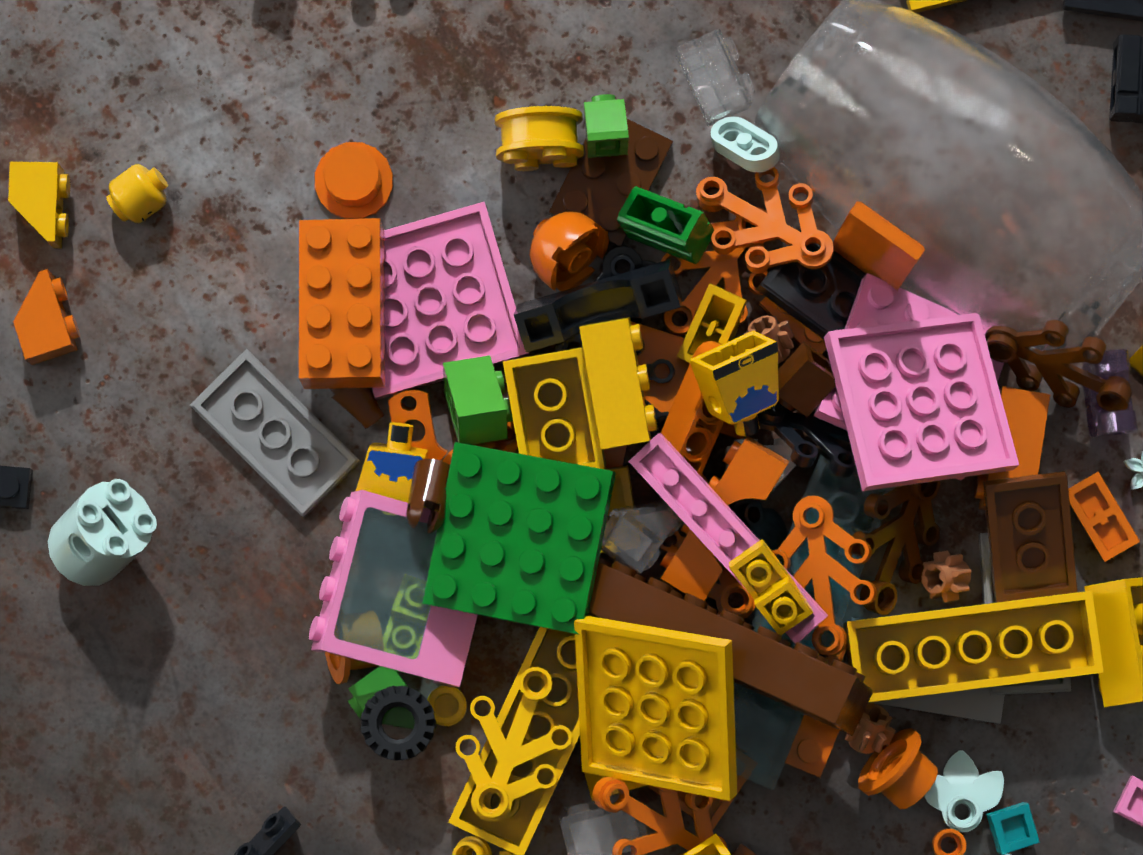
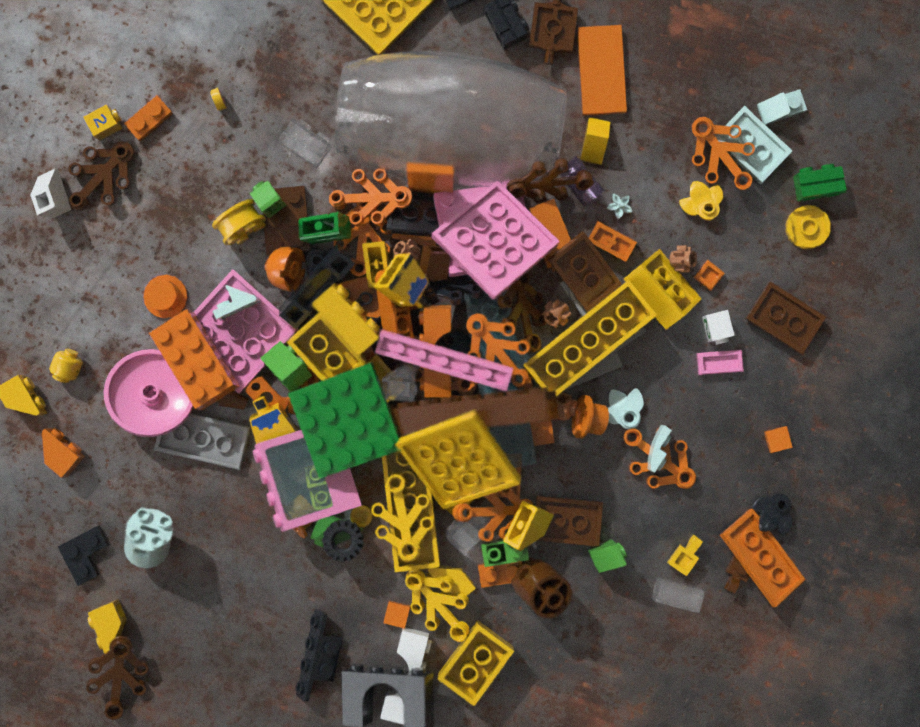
camera: 35 degrees left, 5 degrees up
reddish brown piece [406,459,450,534] -> none
light aqua plate [711,117,780,173] -> none
yellow slope [729,539,813,635] -> none
teal plate [986,802,1040,855] -> none
none -> bright pink dish [104,349,193,437]
none -> light aqua slope [213,285,260,321]

